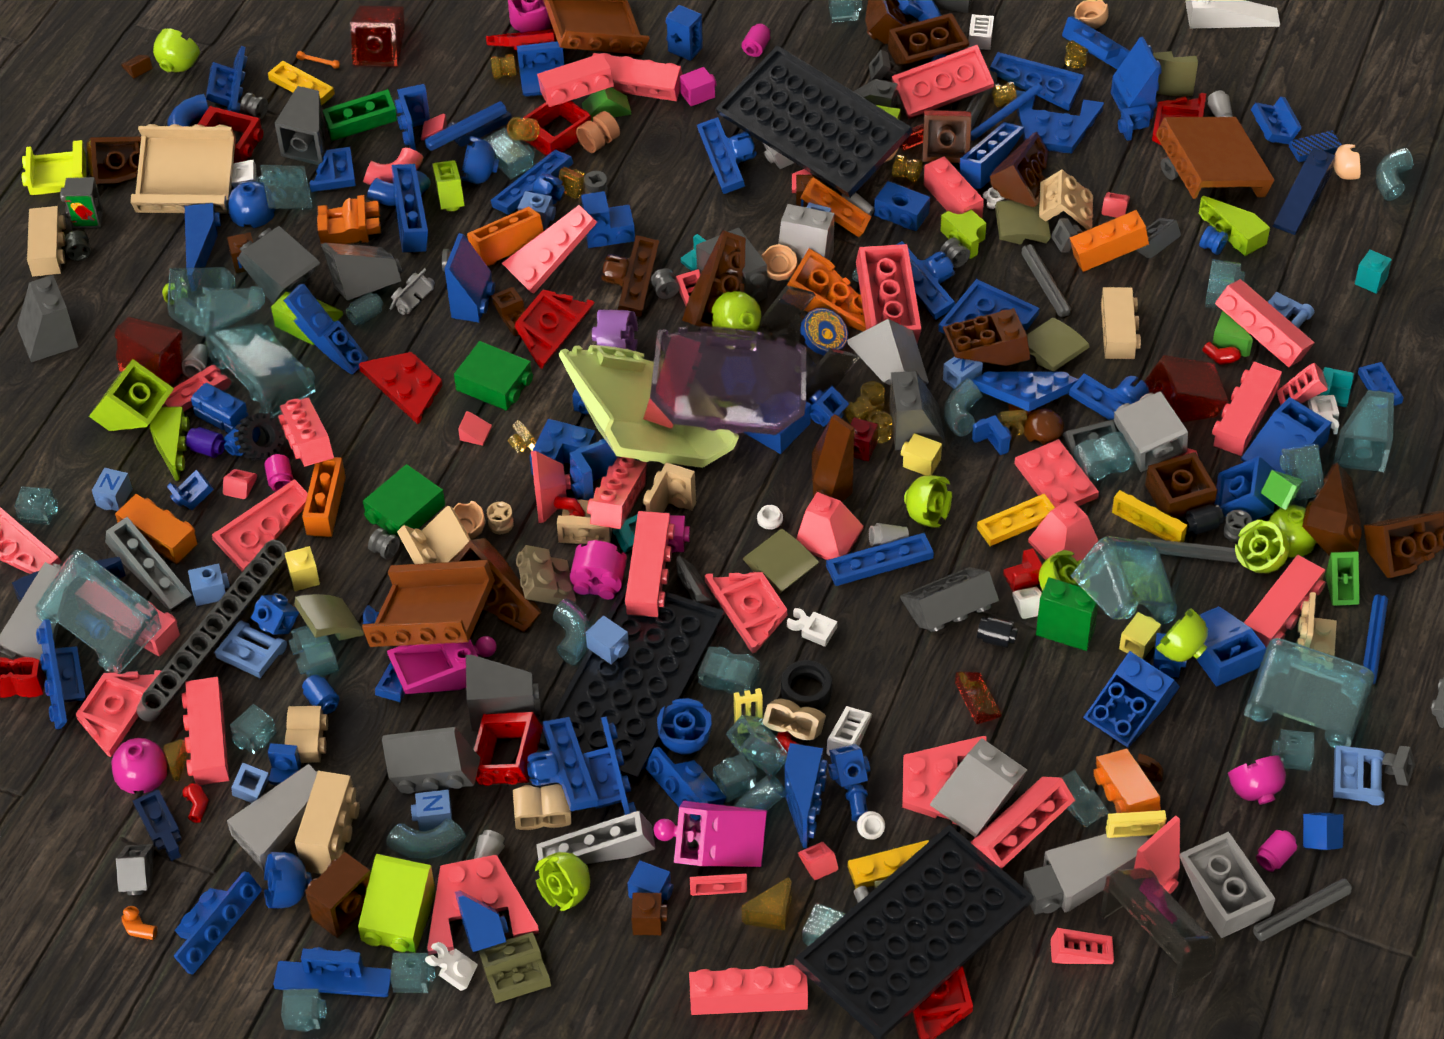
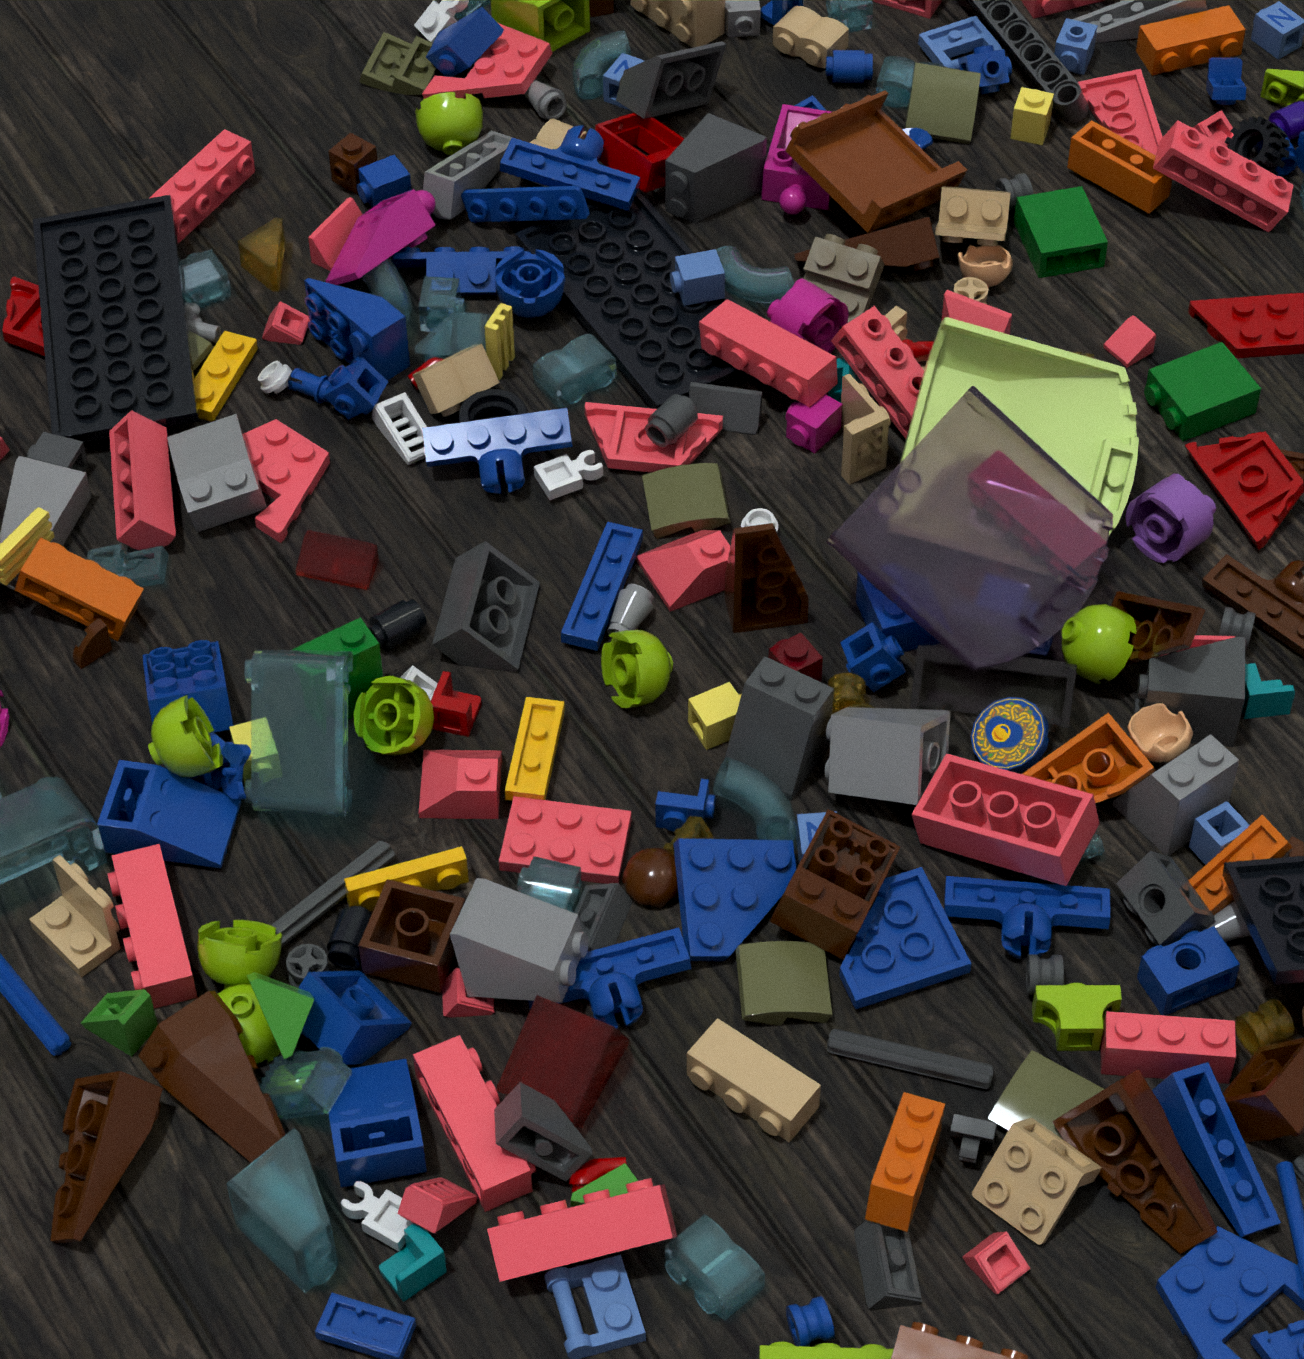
camera: 125 degrees right, 0 degrees up
none -> blue piece [220,742,251,799]
none -> plate [422,408,573,494]
none -> dark grey slope [494,1082,592,1181]
none -> dark grey brick [645,394,698,447]
none -> dark grey brick [1116,851,1215,946]

